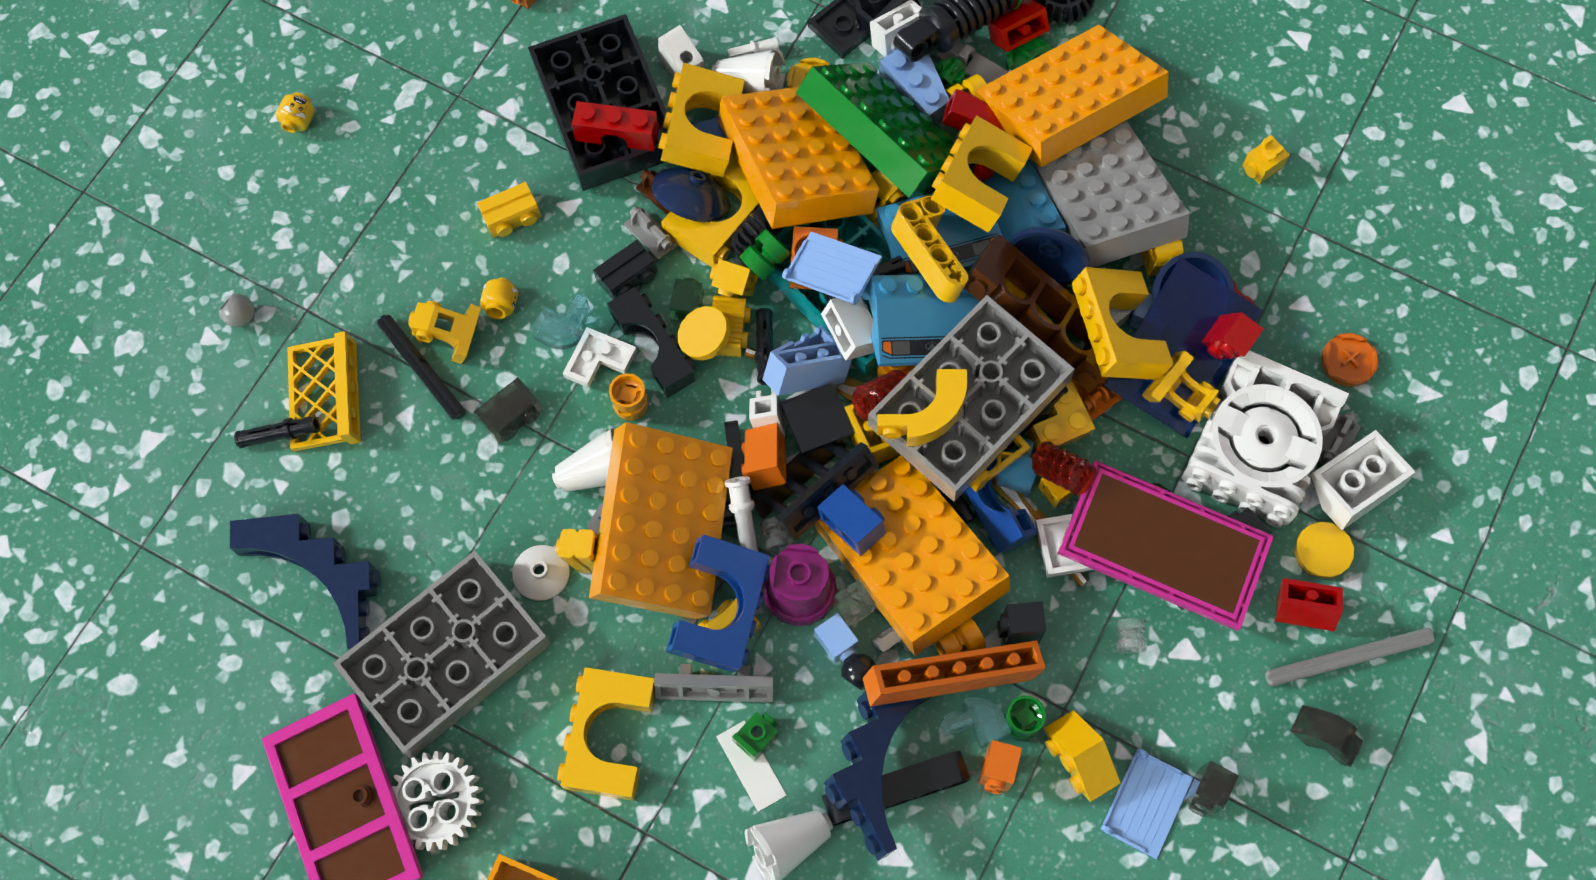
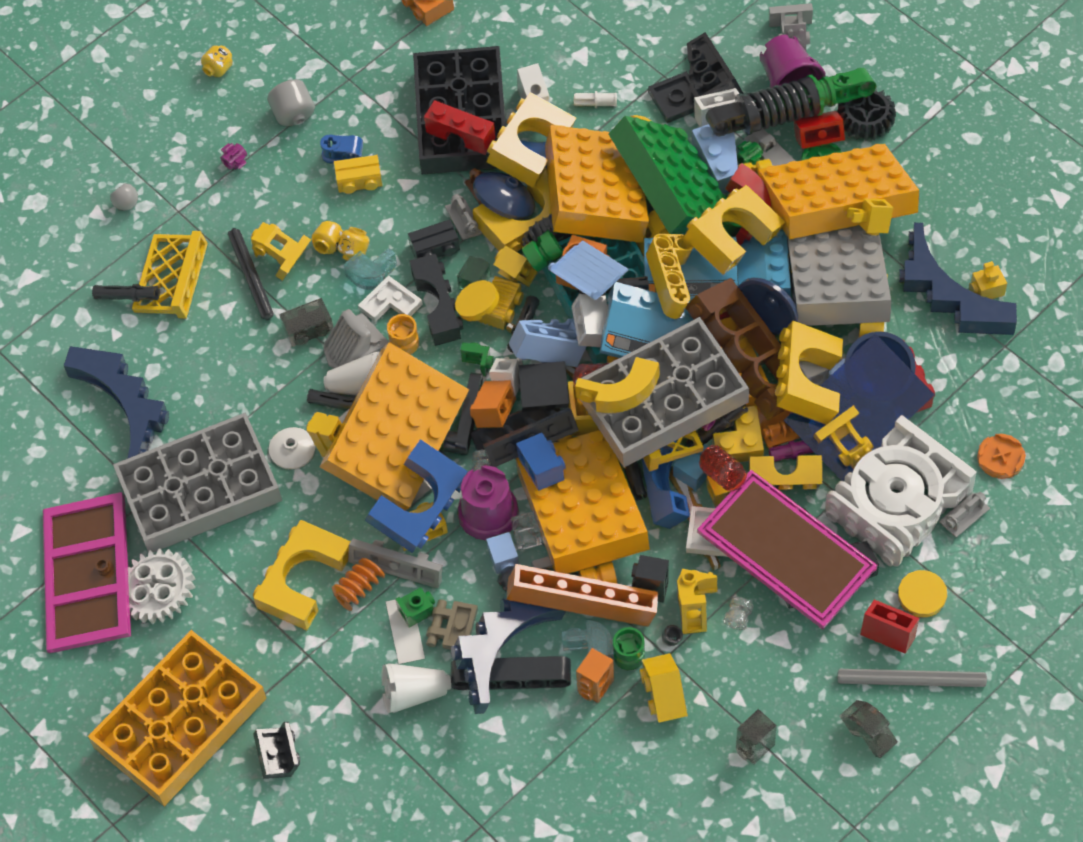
camera: 20 degrees right, 10 degrees down
white cone [712,50,785,94] -> none
white pin [725,476,758,552] -> none
light blue piece [1100,748,1193,859] -> none
red brick [1201,312,1264,360] -> none
white slope [1311,430,1416,530] -> none
none -> magenta gear [220,143,247,170]
none -> light grey head [267,79,315,126]
none -> black pin [307,389,356,411]
none -> blue piece [320,134,363,164]
none -> light grey piece [324,309,389,368]
none -> orange piece [332,558,385,611]
none -> yellow head [338,227,370,262]
none -> dark tan plate [426,599,478,650]
none -> green bracket [460,342,494,377]
none -> black hinge [662,625,683,646]
none -> yellow tile [677,569,718,634]
none -> yellow arch [749,455,822,490]
none -> magenta pin [768,437,818,462]
none -> yellow brick [847,198,893,236]
none -> dark blue arch [899,222,1017,335]

